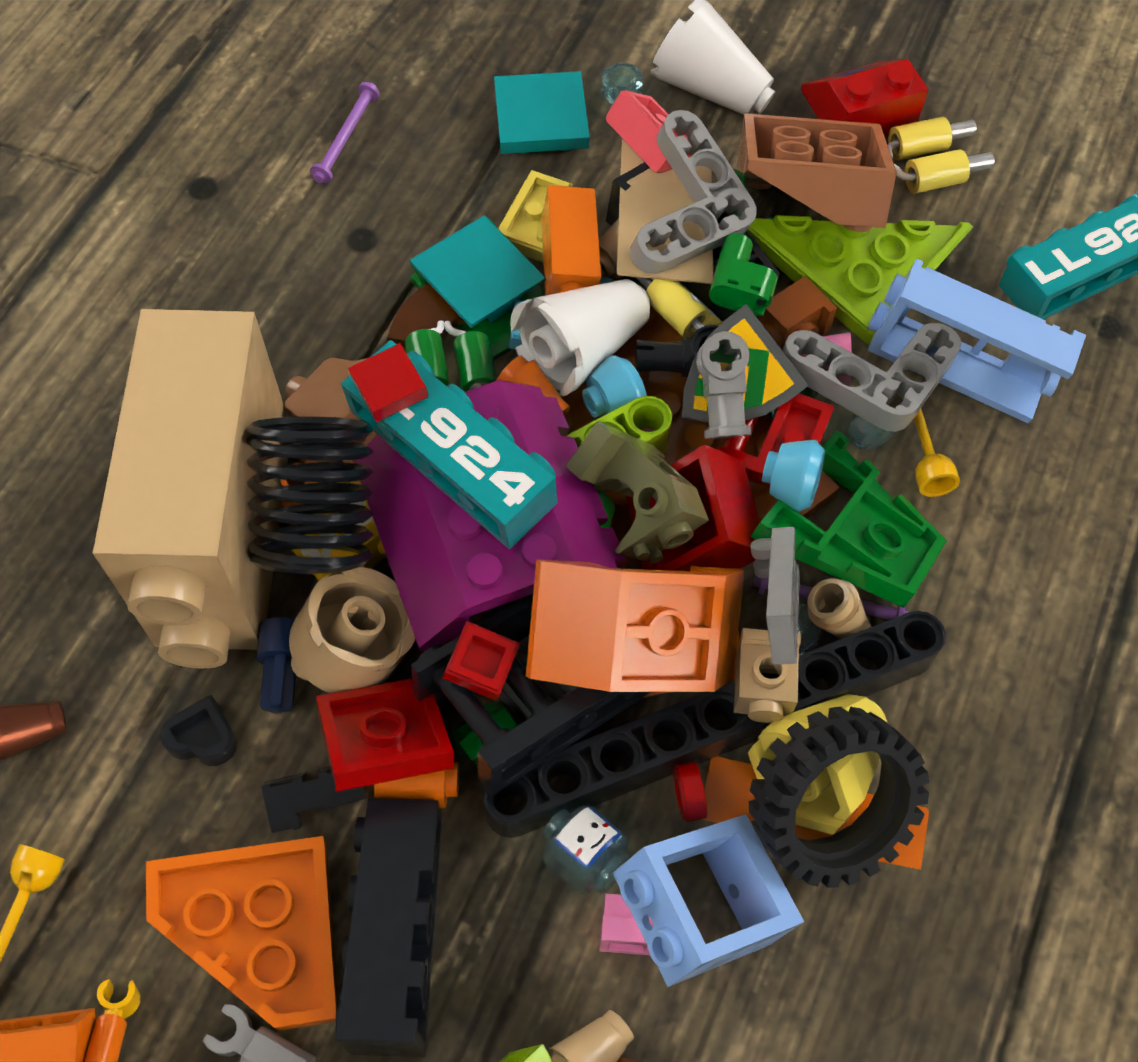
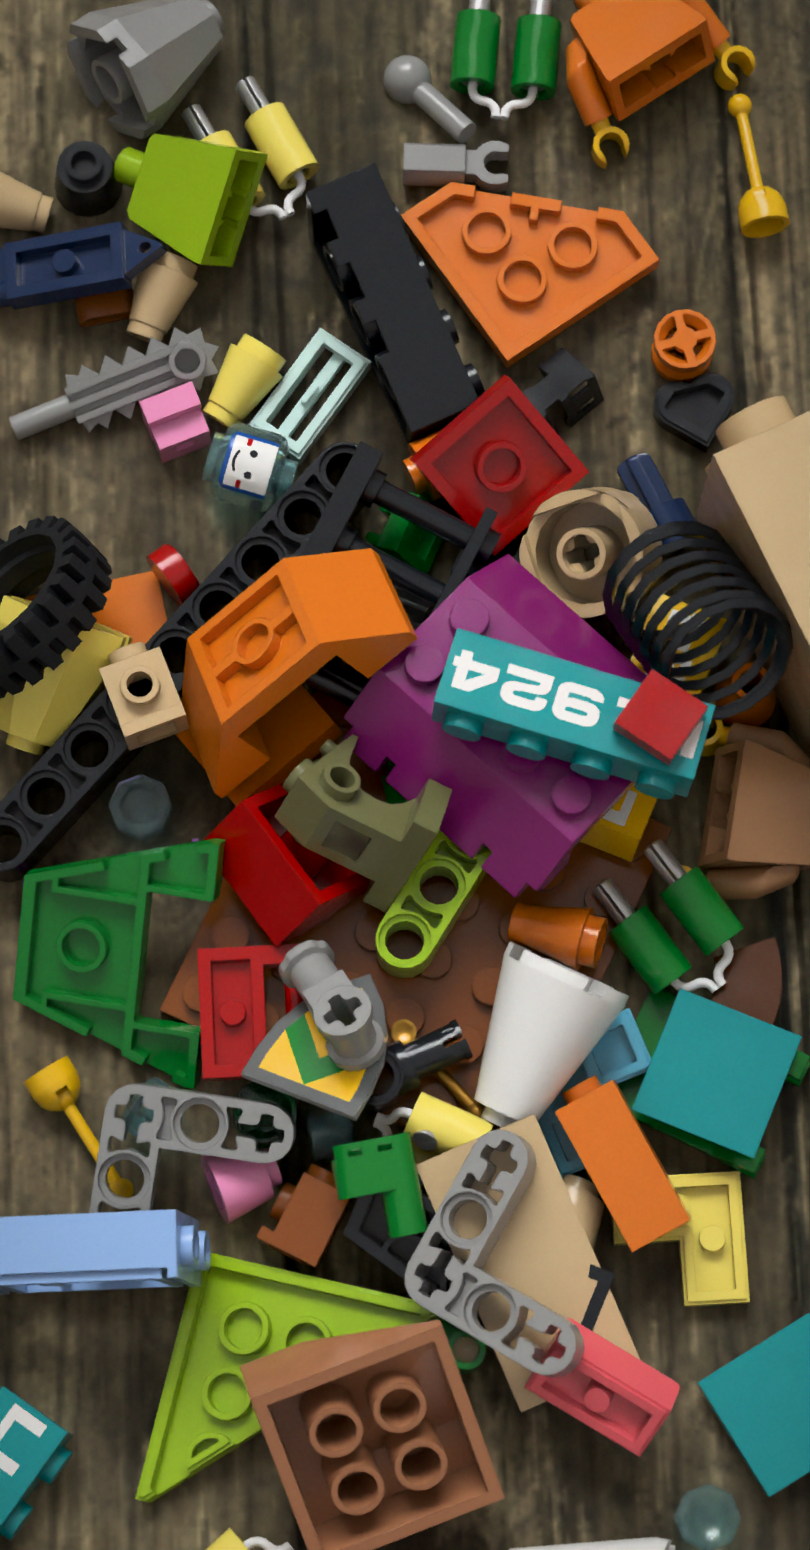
camera: 155 degrees right, 15 degrees up
red tile [442,621,521,701] -> none
medium azure cone [582,356,647,418] -> none
light blue window [613,814,804,987] -> none
light grey hinge [750,527,800,665] -> none
medium azure cone [762,439,825,512] -> none
tan cone [807,578,871,639] -> none
none -> light grey piece [9,327,219,440]
none -> light yellow cone [203,334,286,431]
none -> light aqua tile [248,328,371,465]
none -> pearl gold hinge [391,1019,485,1119]
none -> orange wheel [651,309,716,383]

